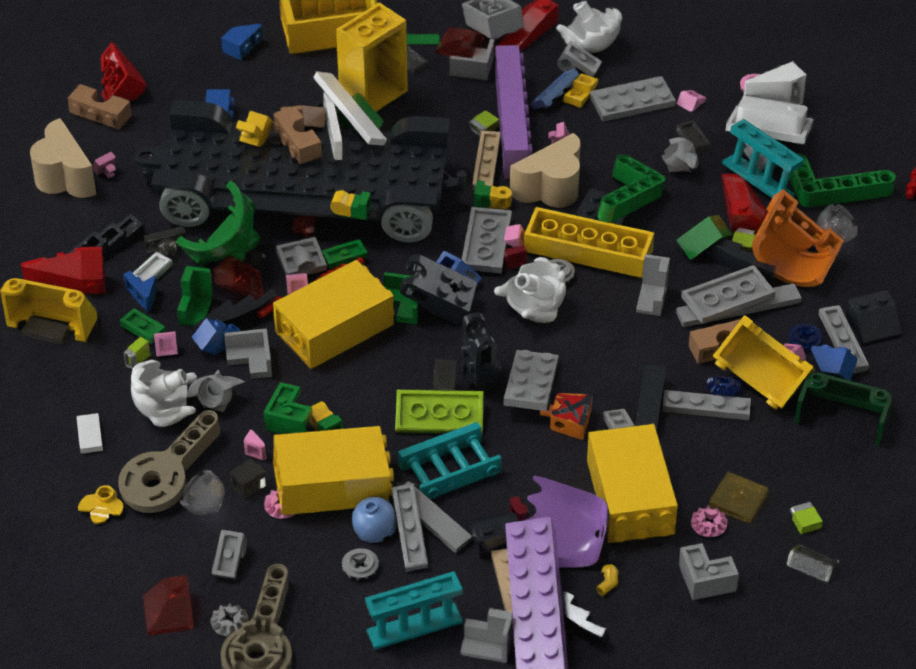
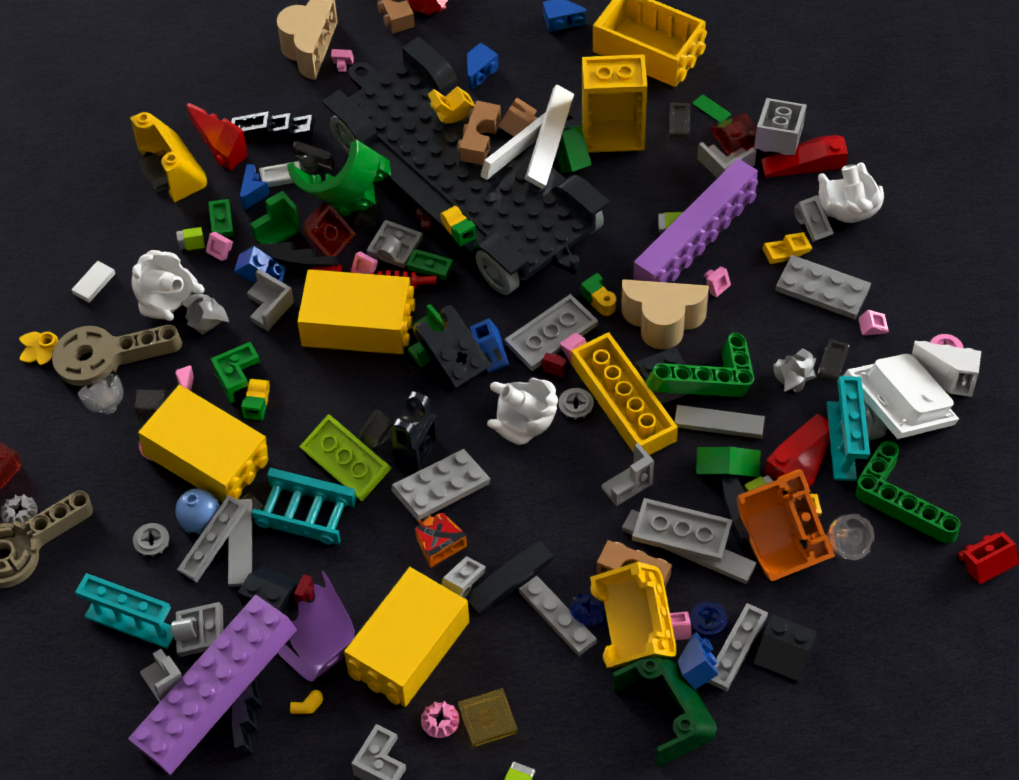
camera: 45 degrees right, 10 degrees up
light grey plate [212,530,247,579] -> none
tan plate [472,131,501,190] -> none
medium blue plate [531,68,579,110] -> none
none -> light grey plate [171,602,224,657]
none -> light grey tile [674,405,765,439]

